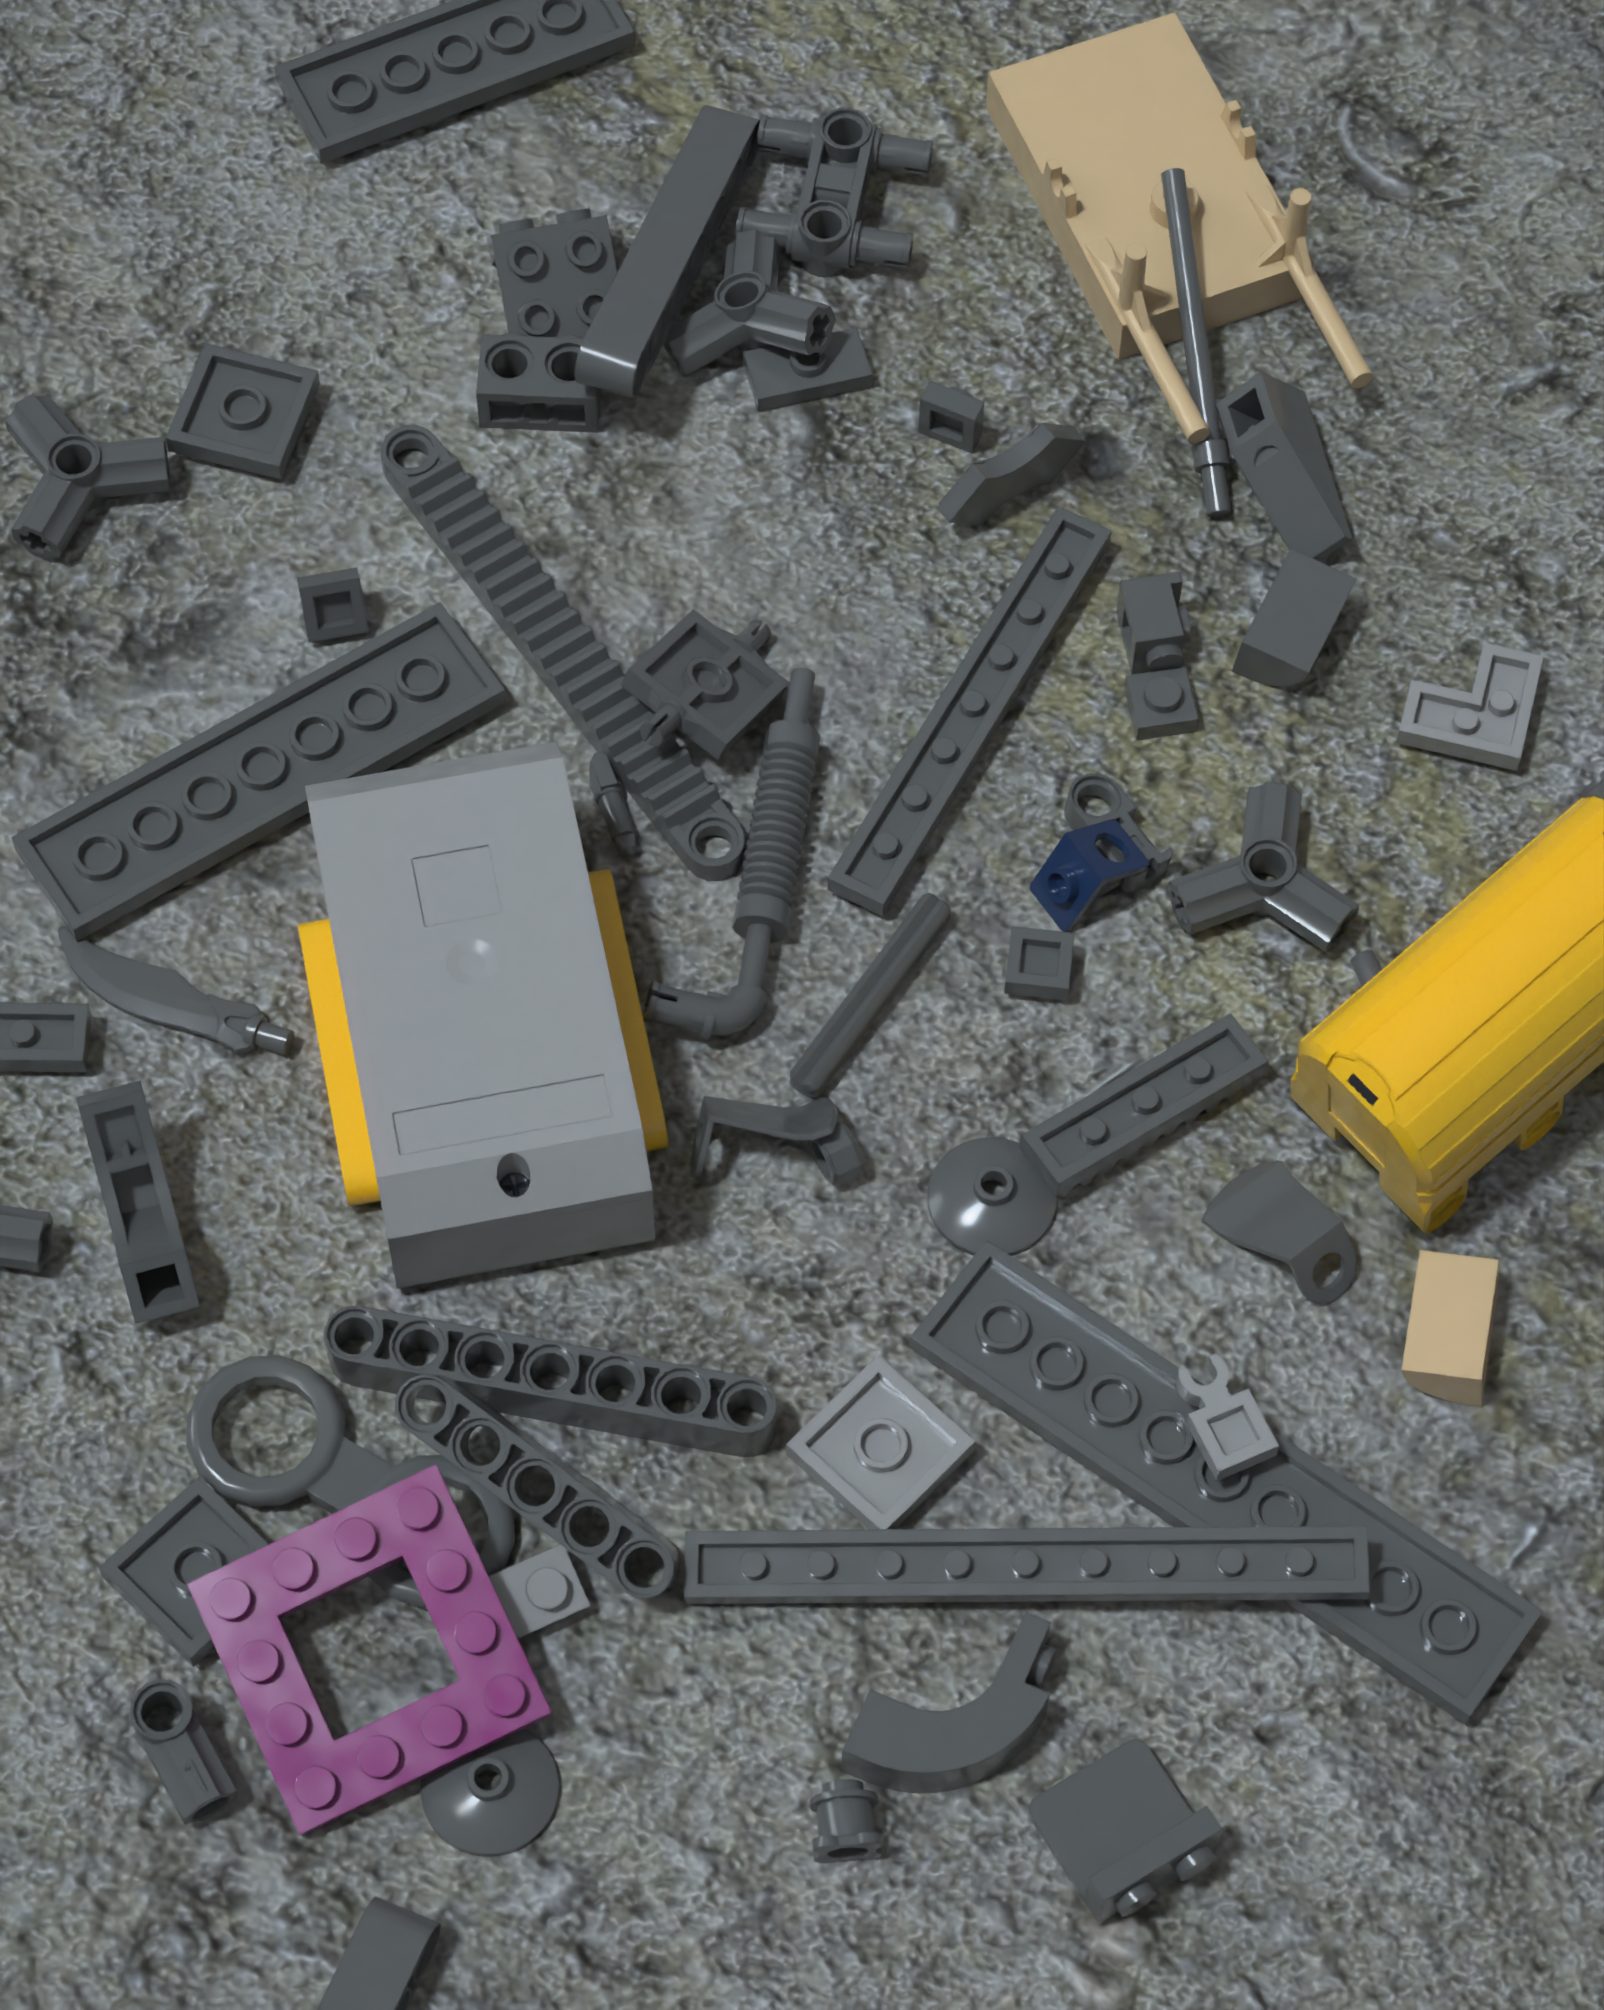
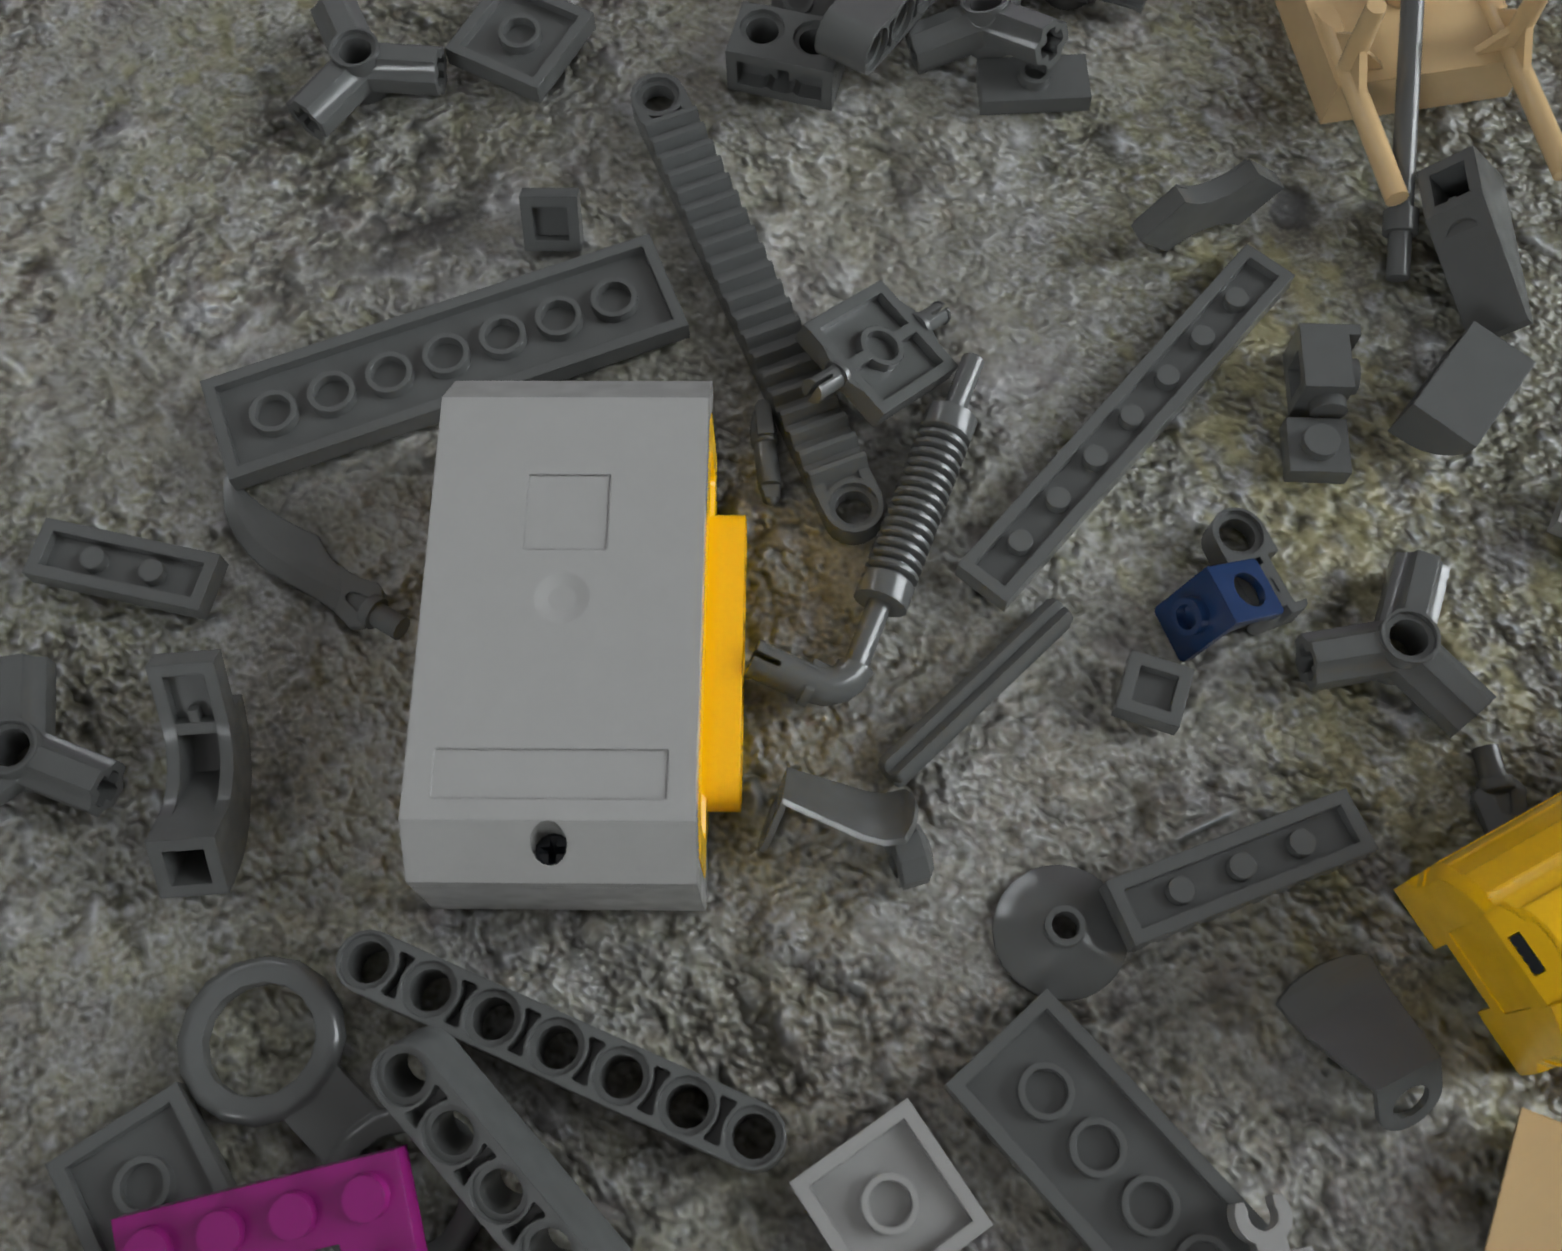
camera: 15 degrees right, 5 degrees up
dark grey plate [918,381,984,453] -> none

